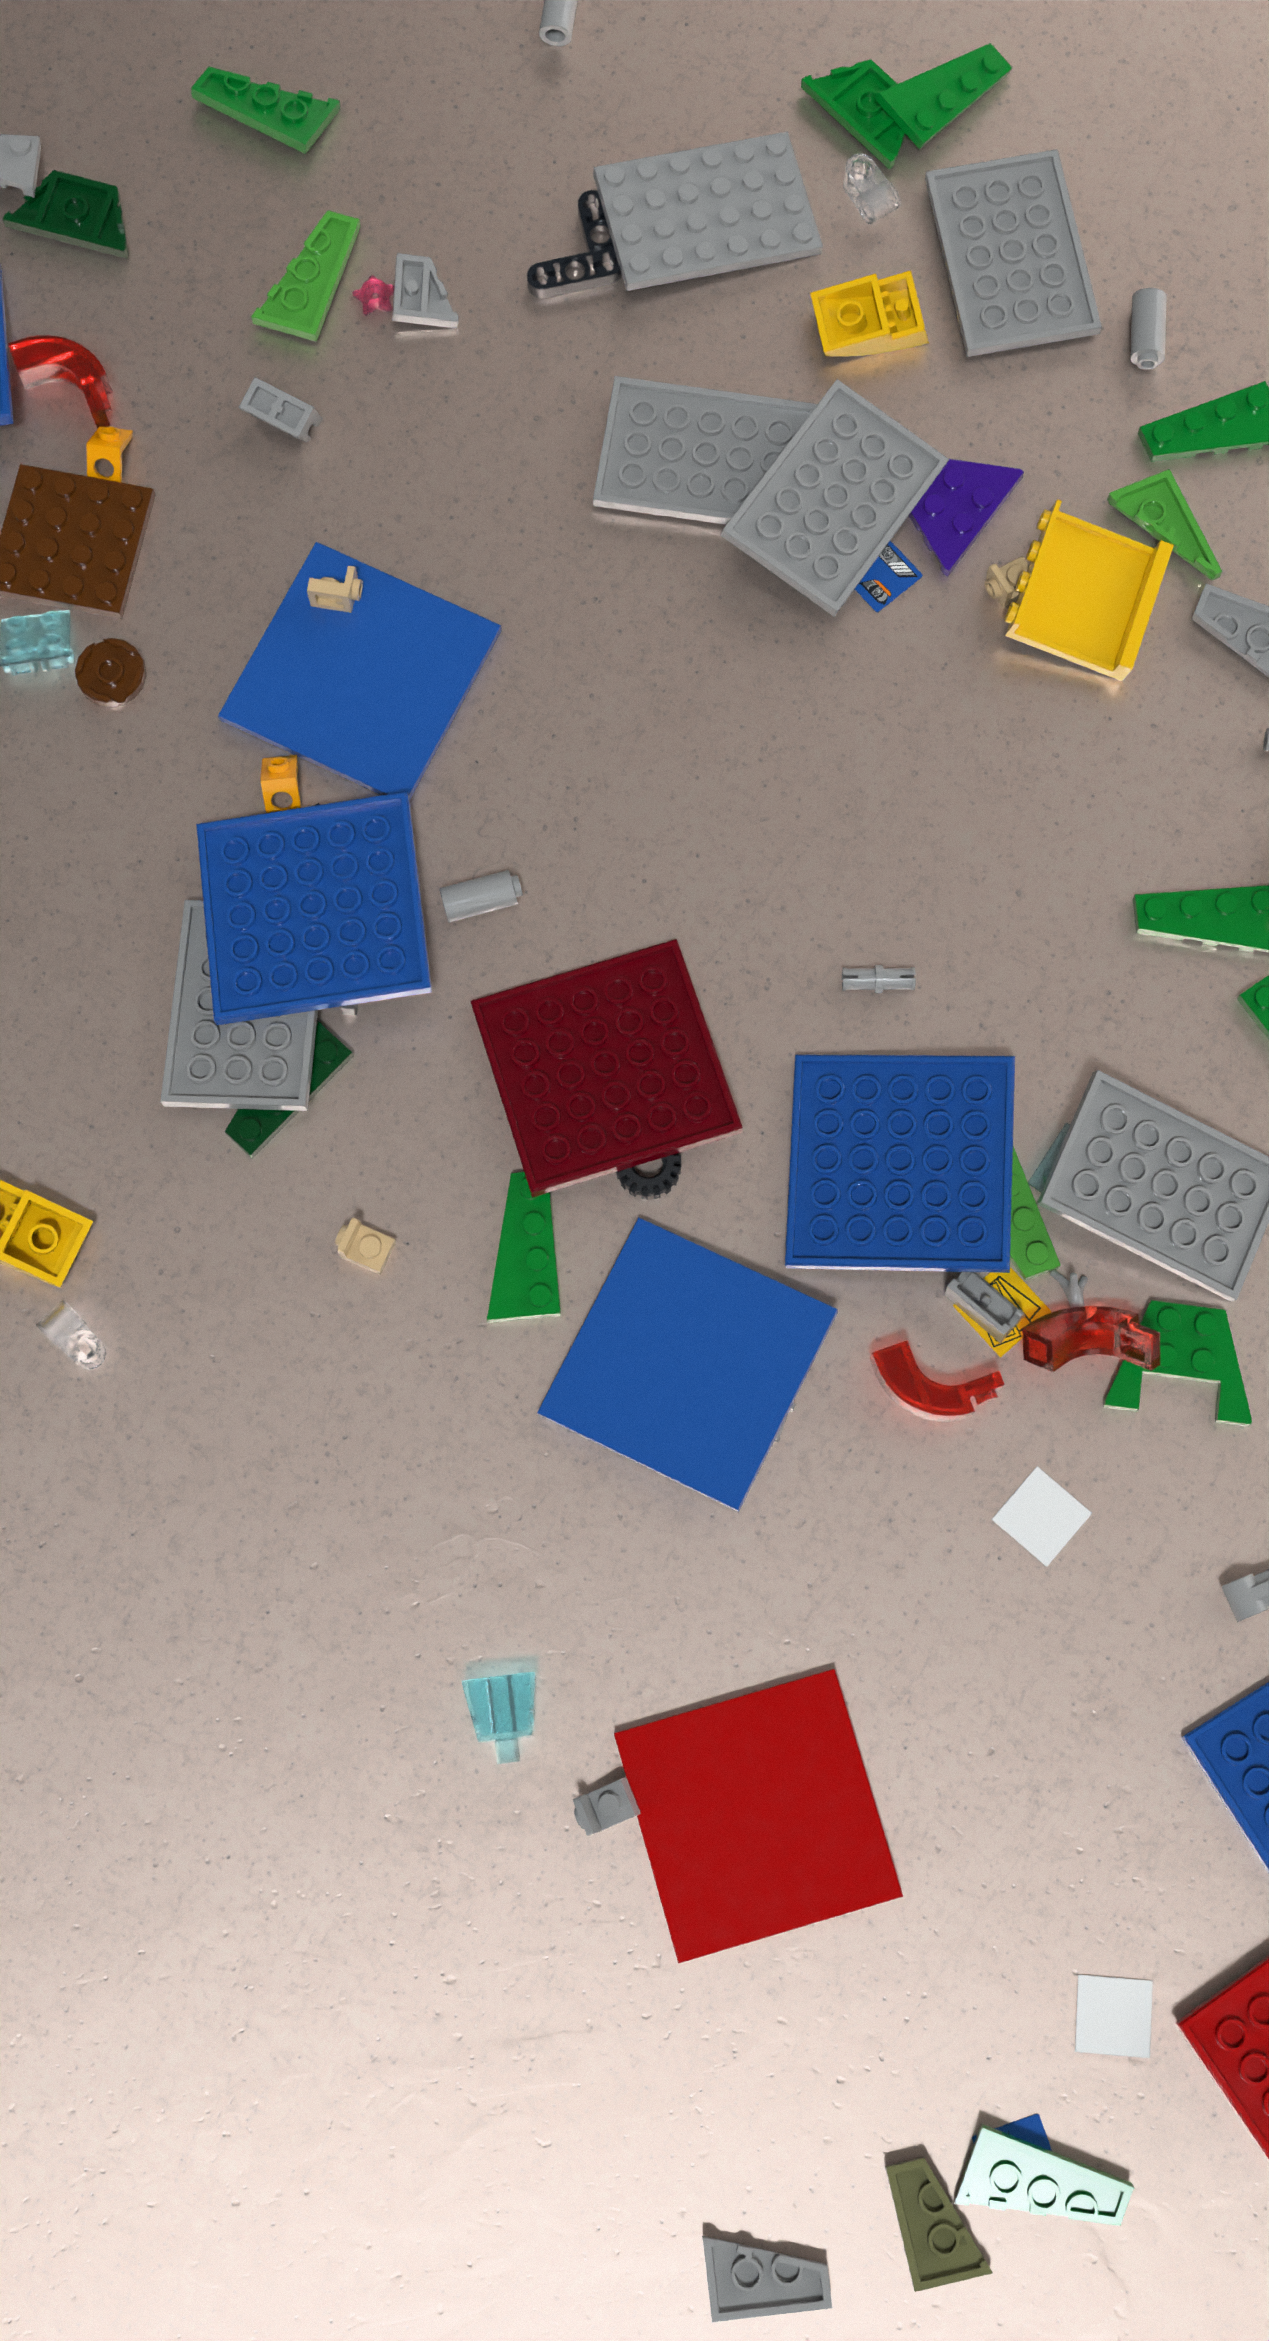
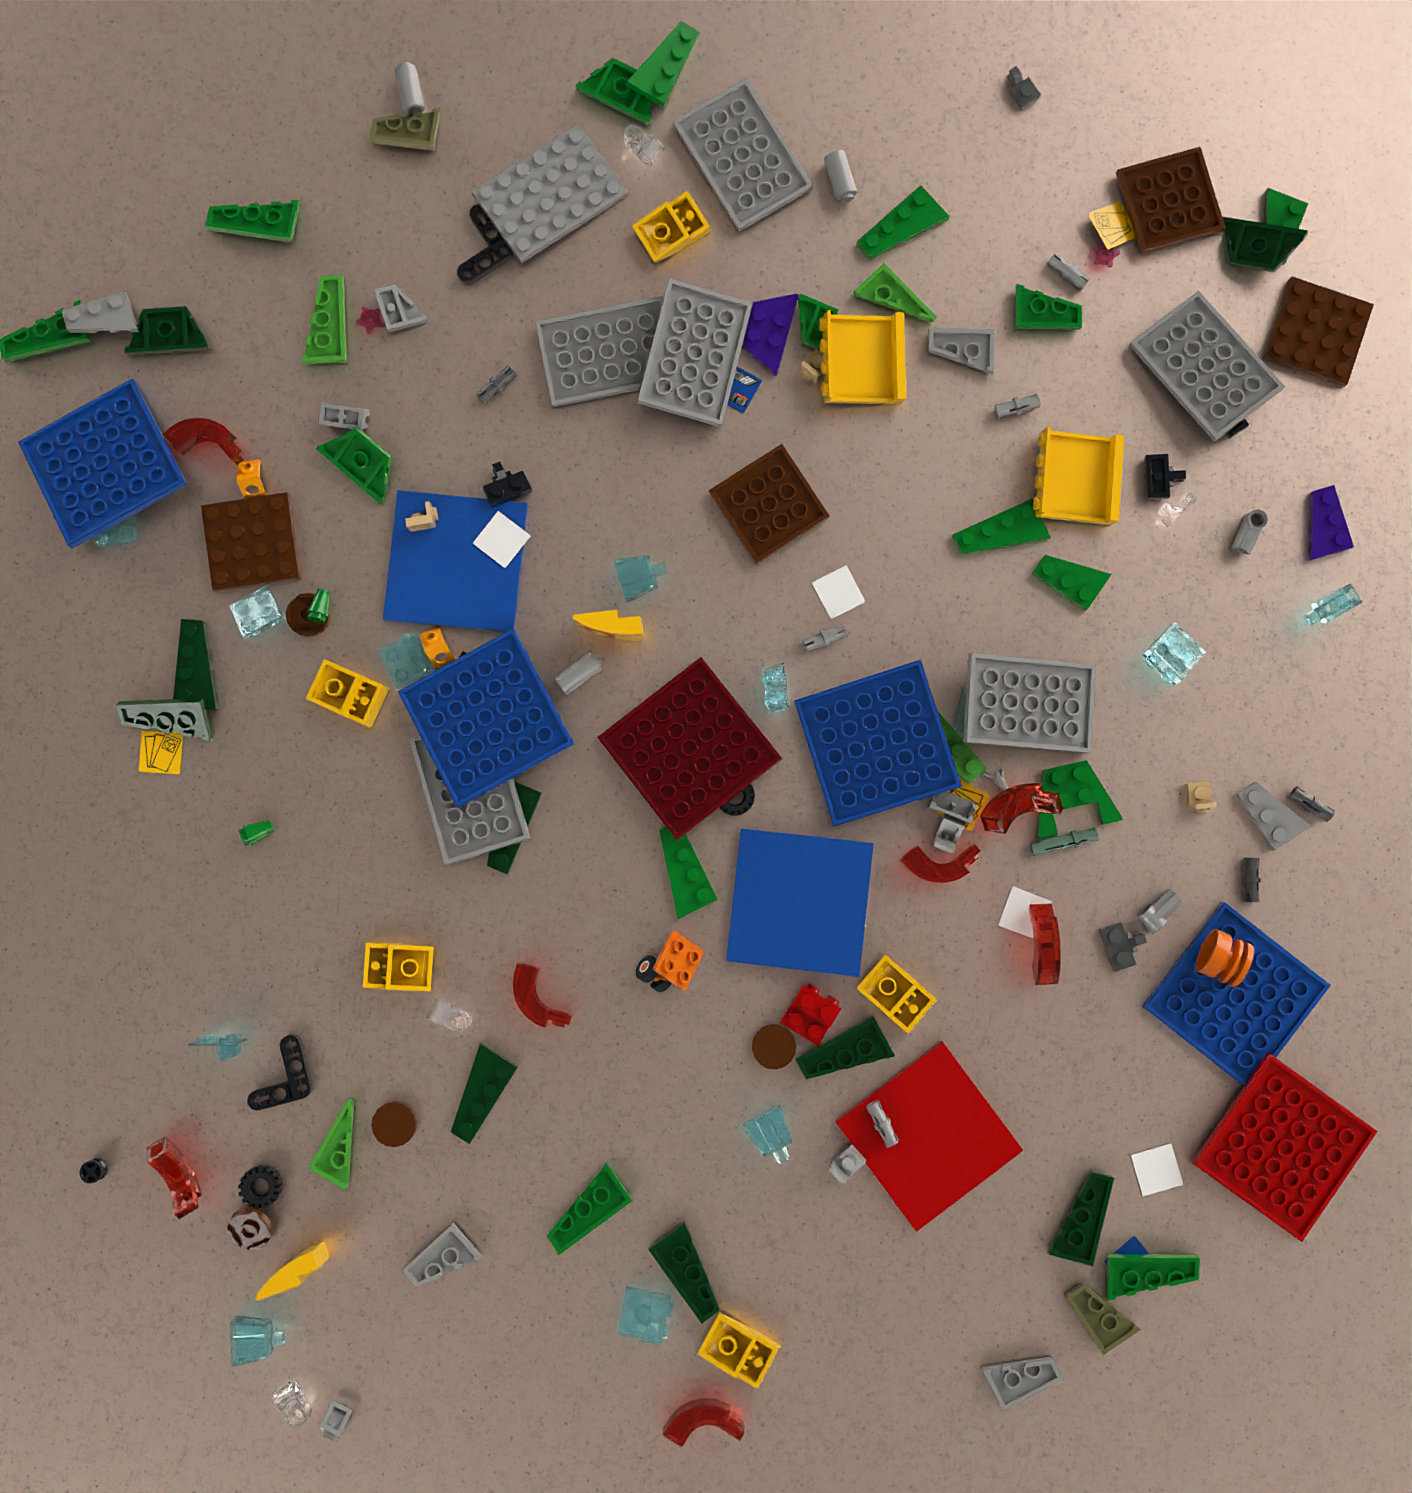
camera: 20 degrees left, 10 degrees up
tan bracket [335,1217,396,1275] -> none
none -> yellow slope [305,659,390,728]
none -> green cone [306,589,330,623]
none -> green wing [316,428,392,504]
none -> olive wing [369,108,441,151]
none -> clear light blue hinge [377,631,435,690]
none -> dark green wing [451,1043,518,1144]
none -> white sticker [473,511,530,568]
none -> dark grey pin [476,365,517,404]
none -> black hinge [483,461,532,507]
none -> clear red arch [513,962,573,1028]
none -> green wing [547,1163,633,1255]
none -> yellow slope [573,610,644,640]
none -> clear light blue torso [614,555,668,603]
none -> clear light blue plate [617,1286,674,1345]
none -> orange plate [636,931,704,992]
none -> dark green wing [648,1221,720,1324]
none -> clear red arch [663,1398,745,1447]
none -> yellow slope [697,1313,781,1389]
none -> reddish brown plate [709,444,830,564]
none -> reddish brown tile [752,1024,796,1069]
none -> clear light blue hinge [762,663,789,713]
none -> red plate [780,983,842,1046]
none -> dark green wing [795,1016,895,1079]
none -> green wing [798,293,839,350]
none -> white sticker [812,565,865,619]
none -> yellow slope [856,955,937,1034]
none -> light grey pin [866,1100,899,1148]
none -> light grey bracket [933,814,965,854]
none -> clear red arch [1029,903,1061,985]
none -> sand green pin [1030,827,1099,856]
none -> dark green wing [1047,1170,1114,1266]
none -> dark grey hinge [1099,922,1147,972]

